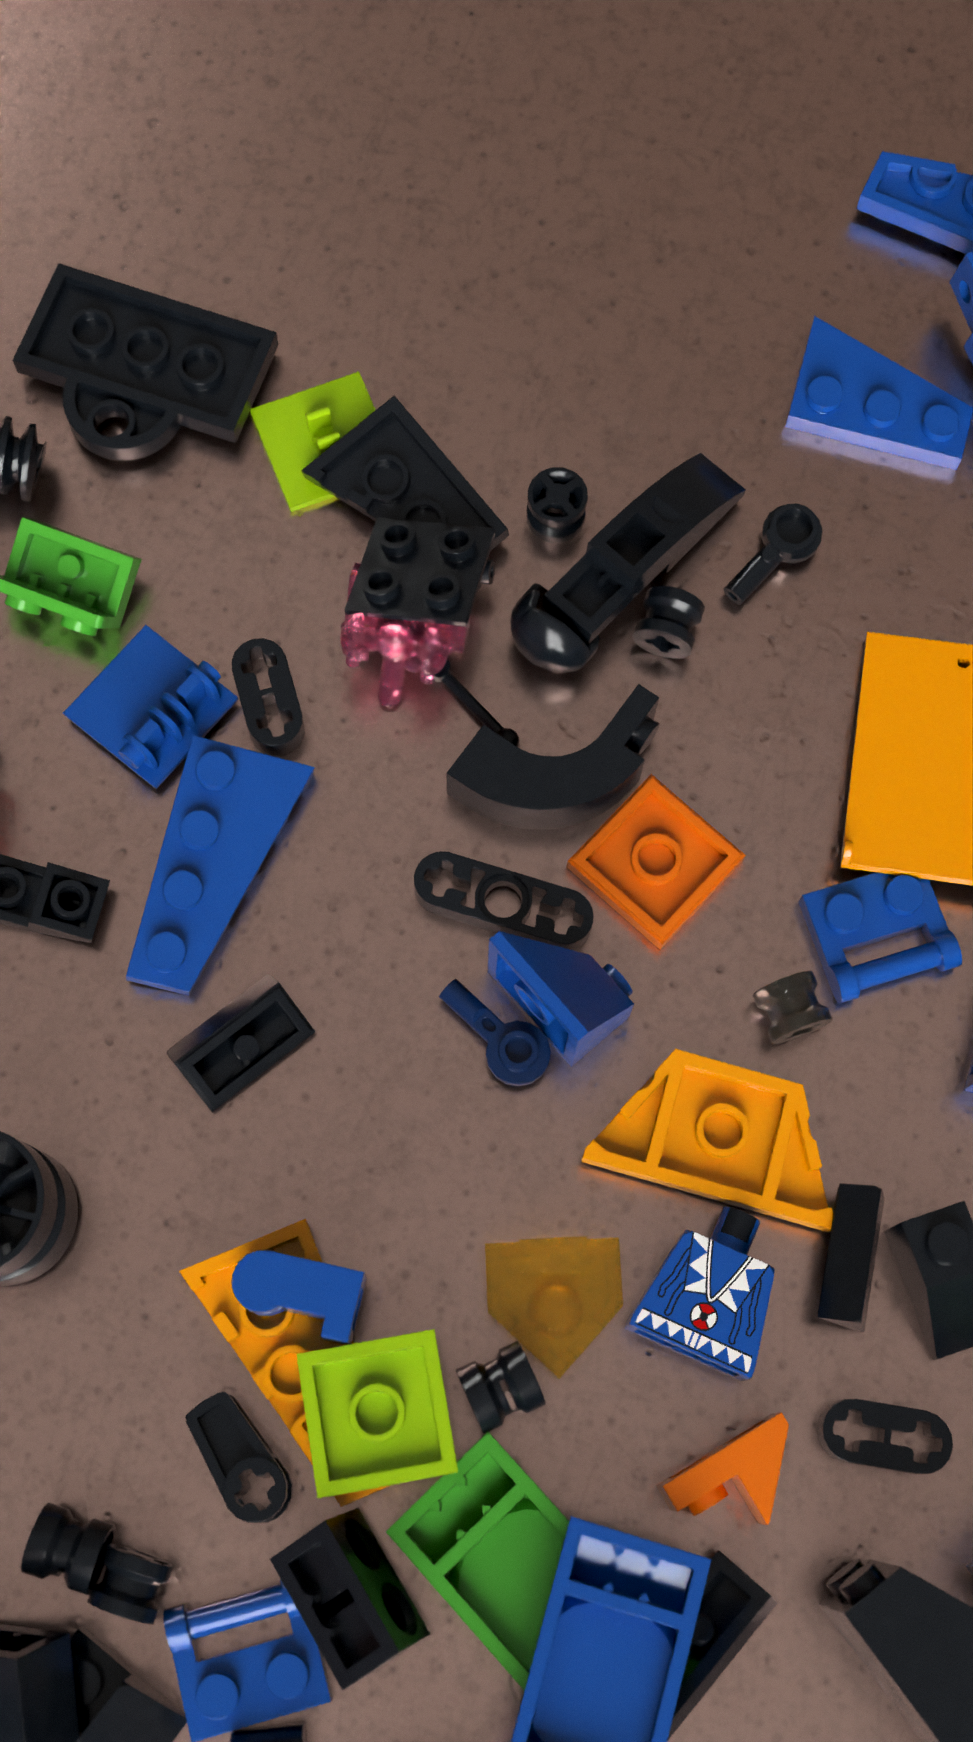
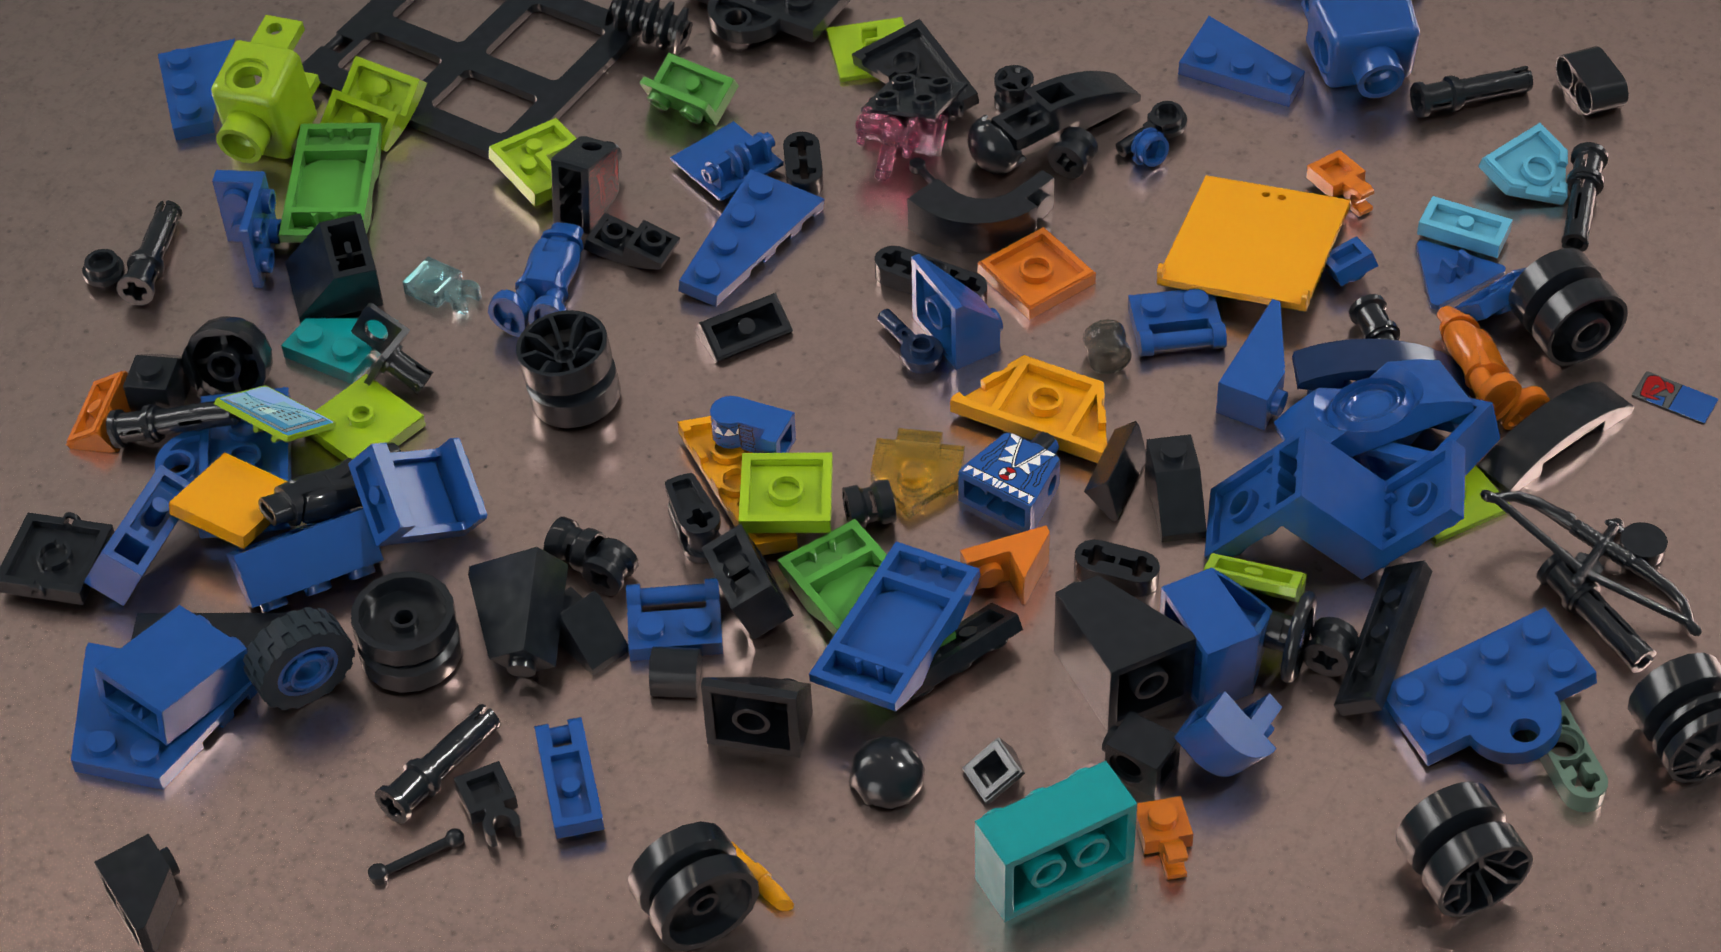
camera: 15 degrees right, 25 degrees down
none -> blue plate [1131,127,1169,167]

